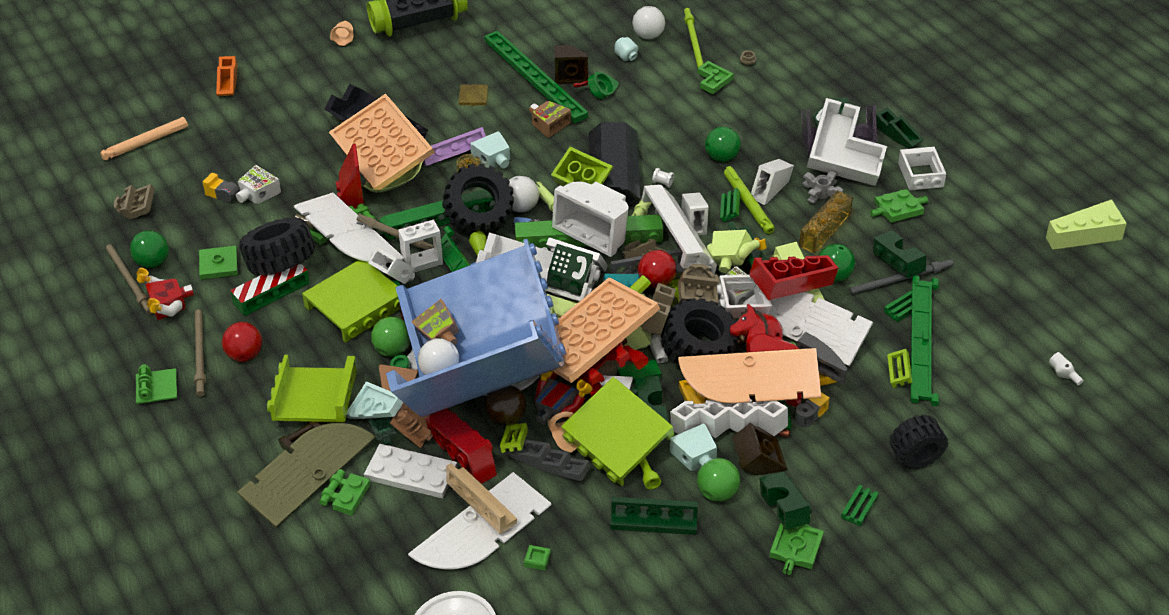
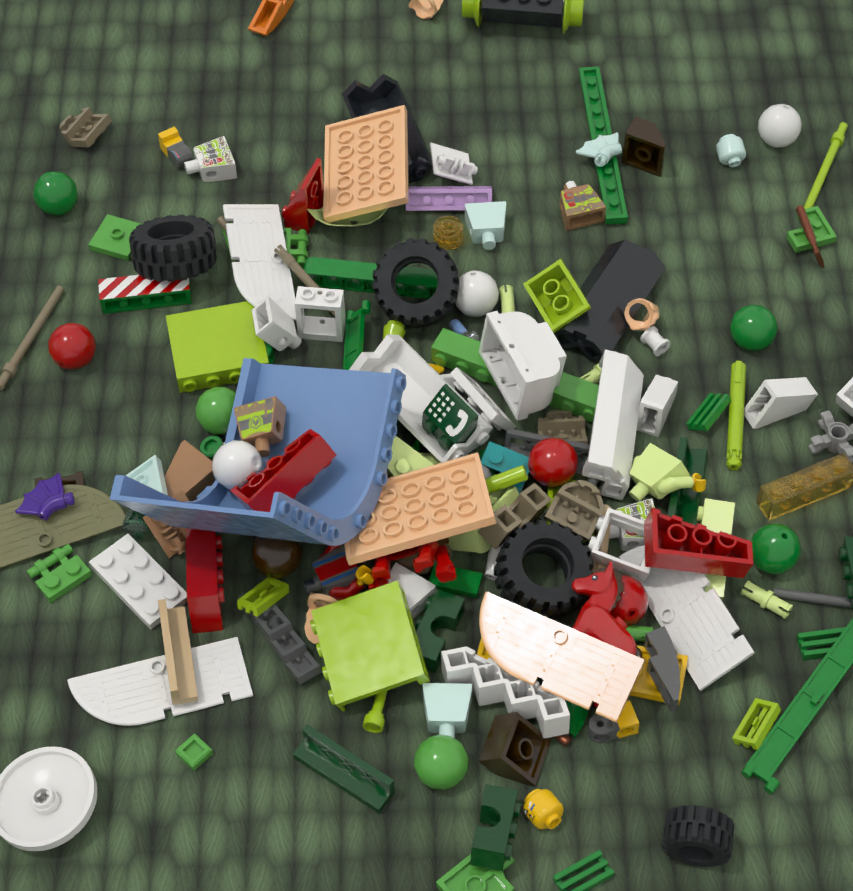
camera: 30 degrees right, 10 degrees up
light nougat piece [100,117,188,161] -> none
dark tan bar [106,244,152,314] -> none
torso [136,268,194,320] -> none
lime panel [267,355,357,422] -> none
clear yellow piece [459,84,488,106] -> none
green piece [573,72,619,99] -> none
none -> dark purple arm [15,473,75,521]
none -> red wedge [230,429,337,512]
none -> white hinge [430,143,478,185]
none -> yellow head [523,789,564,830]
none -> light aqua arm [576,132,622,167]
none -> light nougat piece [624,298,660,331]
none -> yellowish green pin [741,580,793,619]
none -> copper piece [796,205,824,268]

